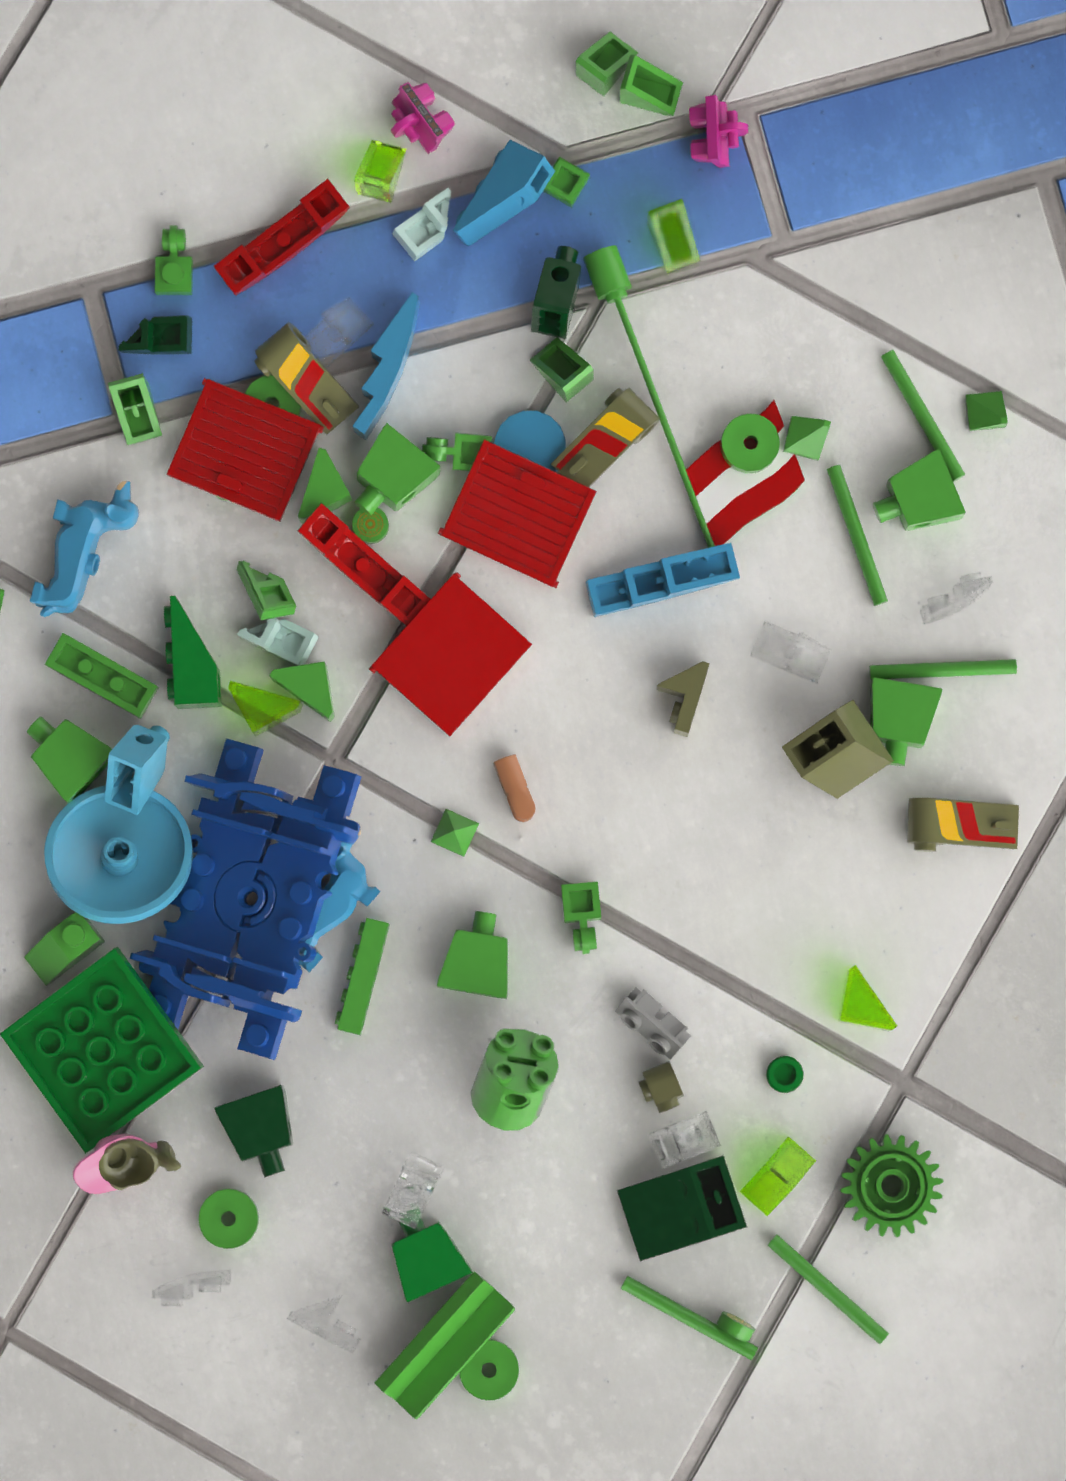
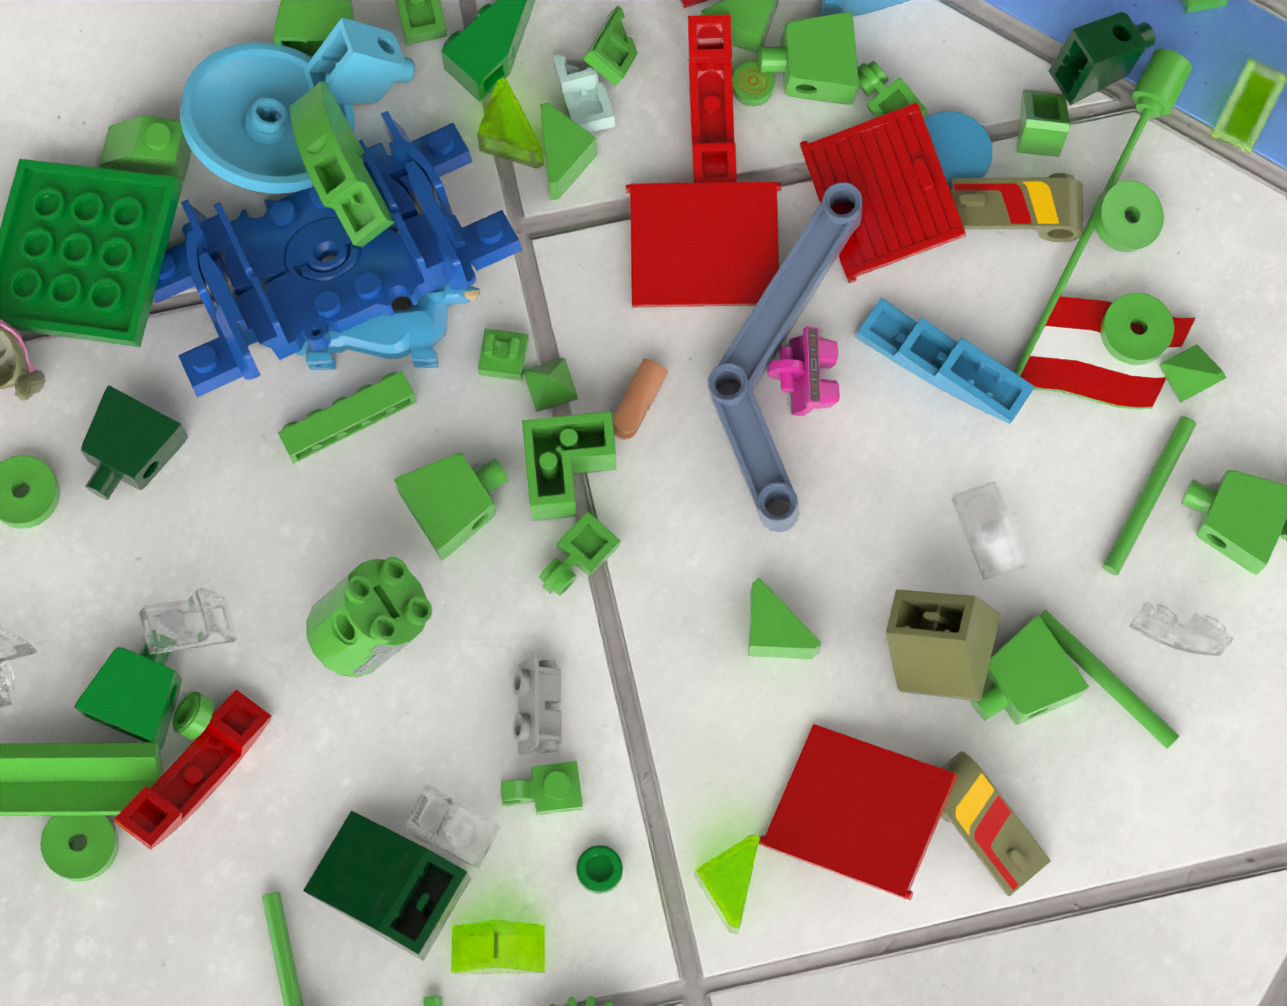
camera: 40 degrees right, 10 degrees down
olive plate [638,1061,684,1113] -> none
olive slope [656,661,710,737] -> none
none -> red slope [114,689,272,850]
none -> bright green tile [172,692,214,740]
none -> bright green slope [290,81,395,247]
none -> bright green tile [478,328,529,381]
none -> bright green plate [500,761,583,815]
none -> bright green brick [522,411,616,521]
none -> sand blue piece [708,182,862,532]
none -> bright green slope [748,578,821,659]
none -> red piece [758,724,957,900]
none -> dark pink hips [767,326,840,416]
none -> bright green piece [1093,180,1164,252]

